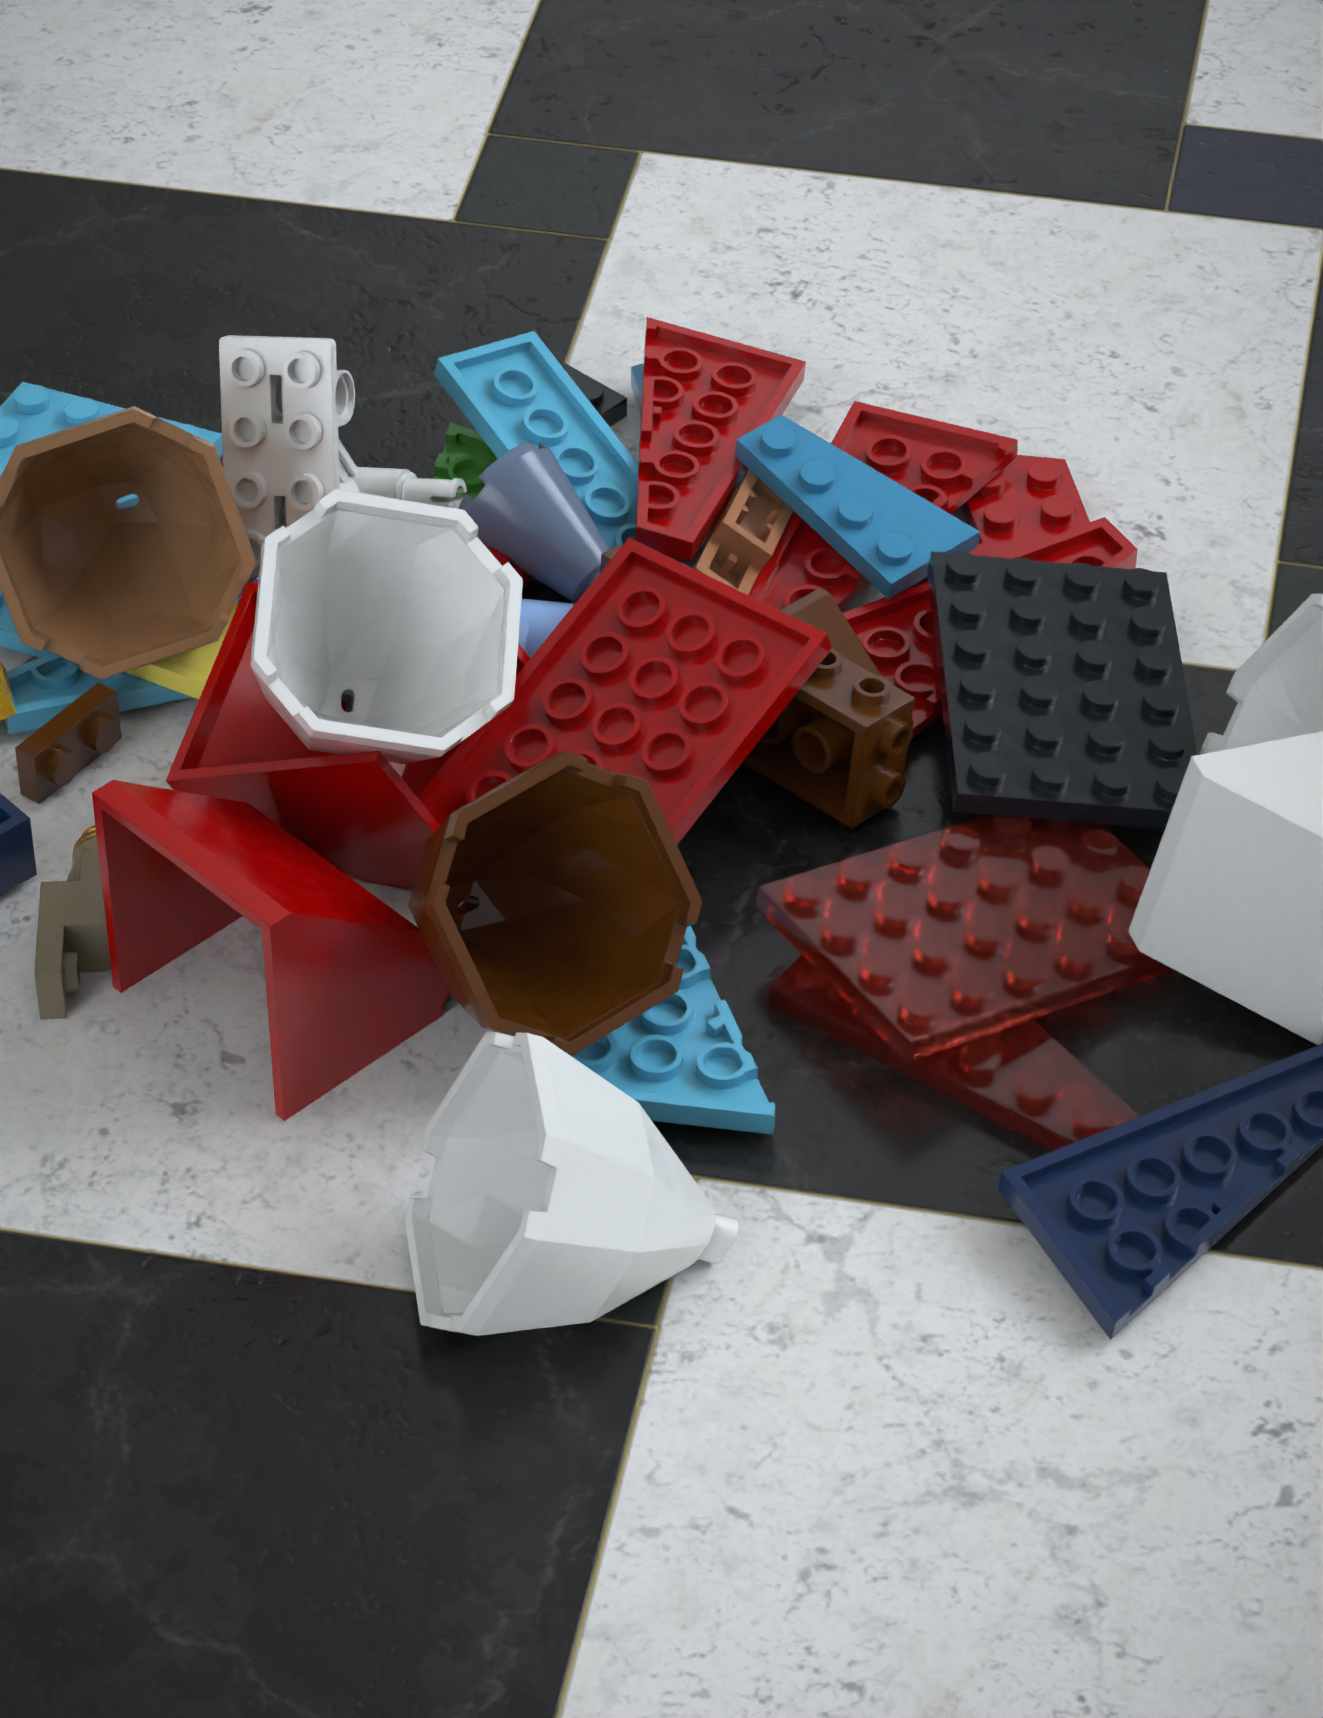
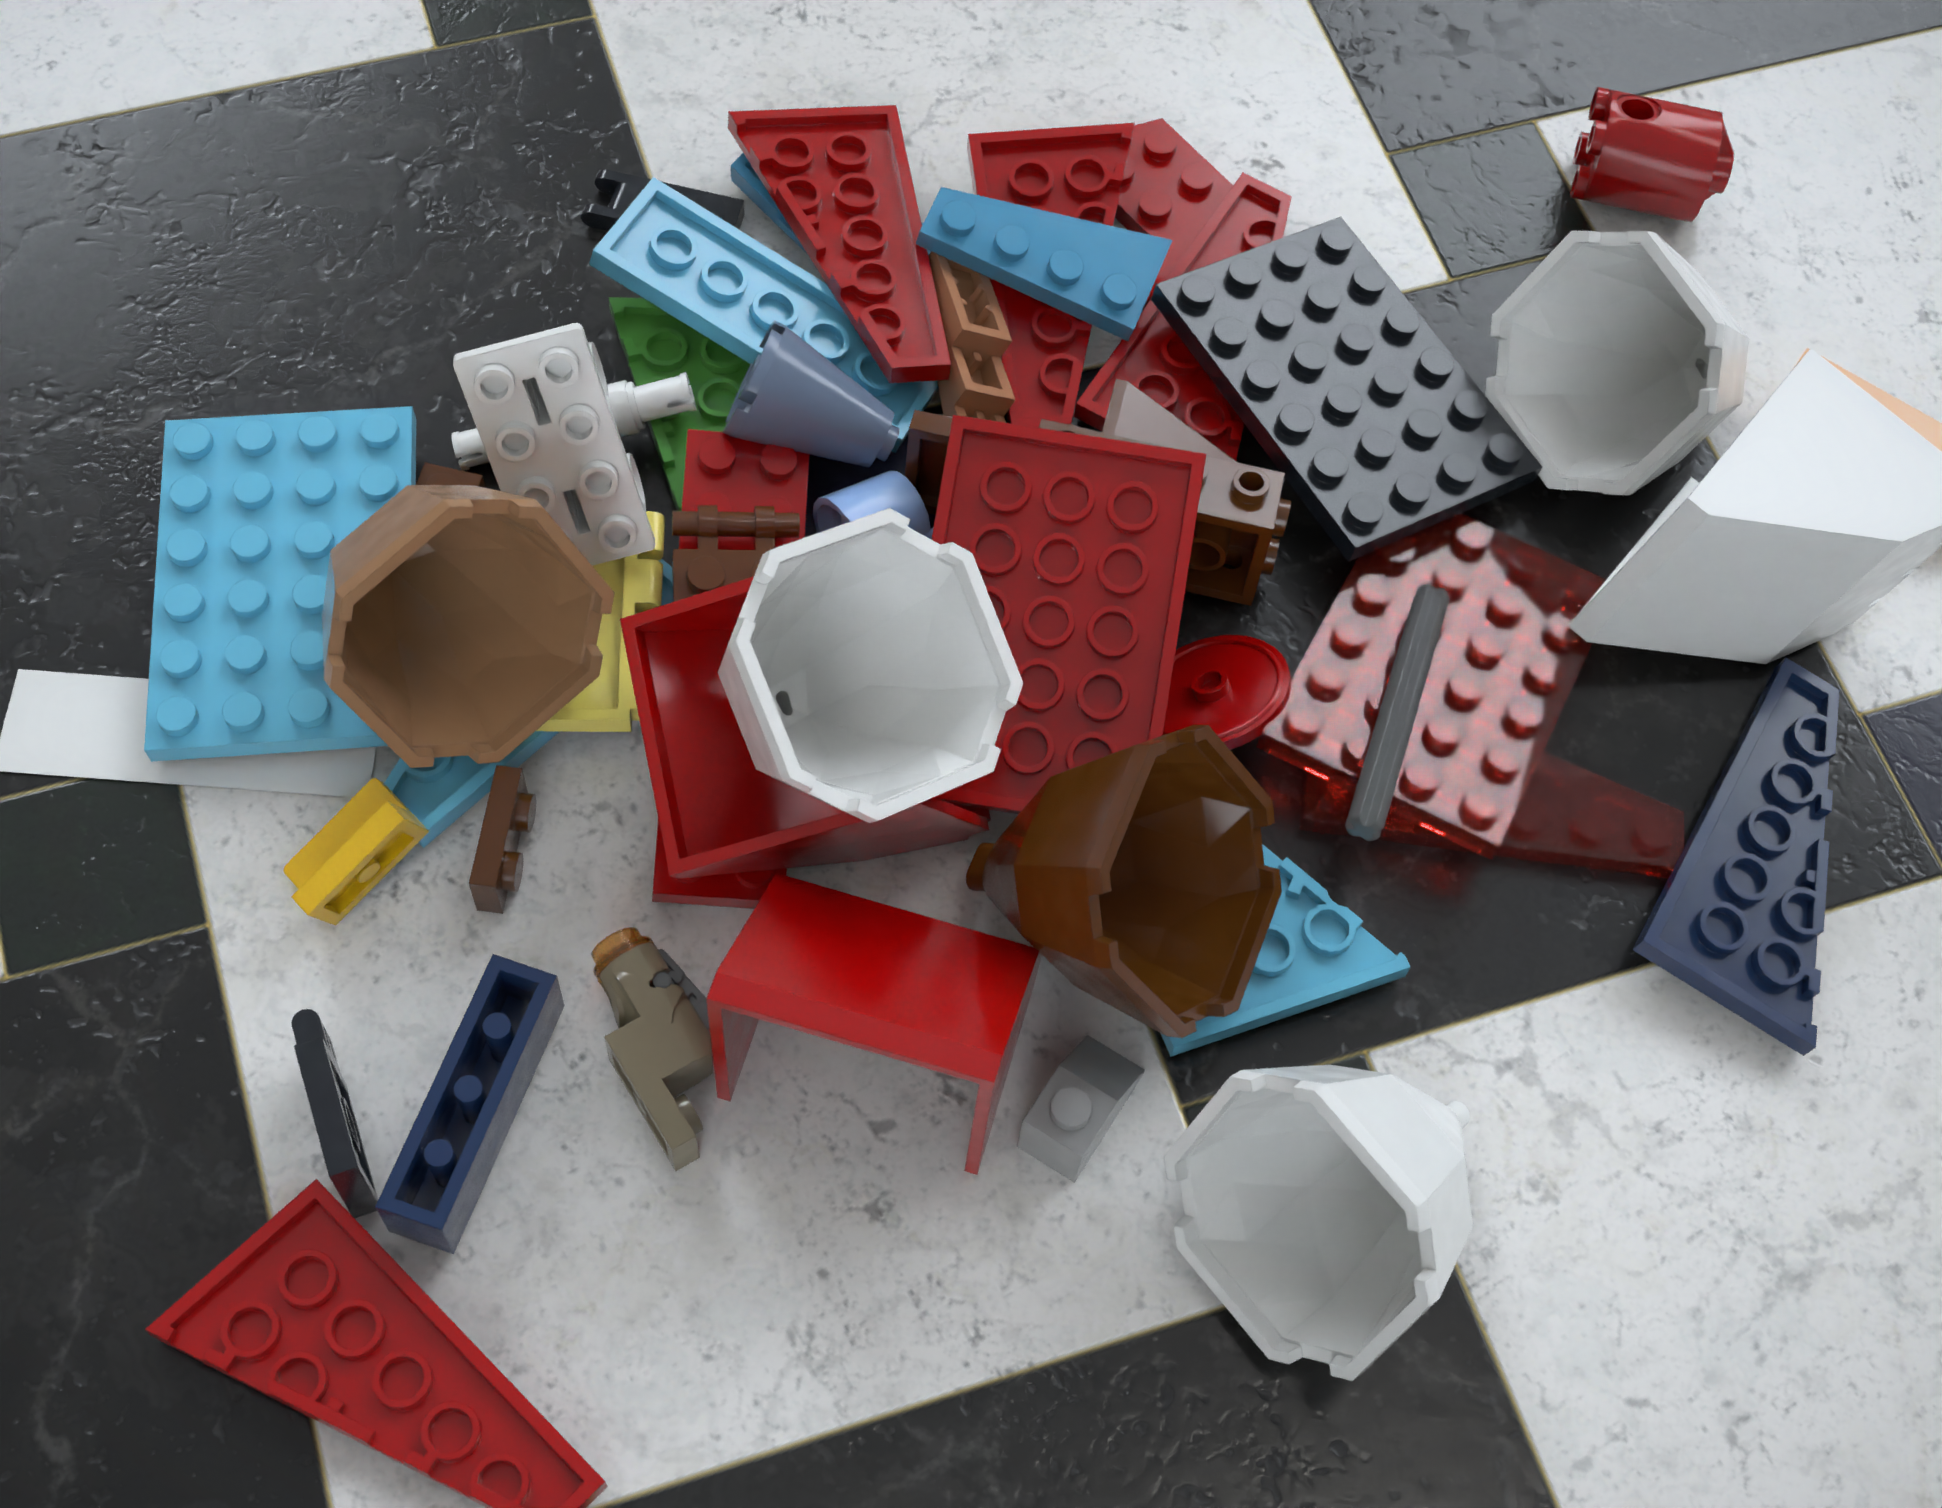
camera: 35 degrees left, 20 degrees up
none -> light grey slope [1017,1035,1145,1183]
none -> red shield [1162,635,1293,750]
none -> dark grey axle [1345,584,1450,841]

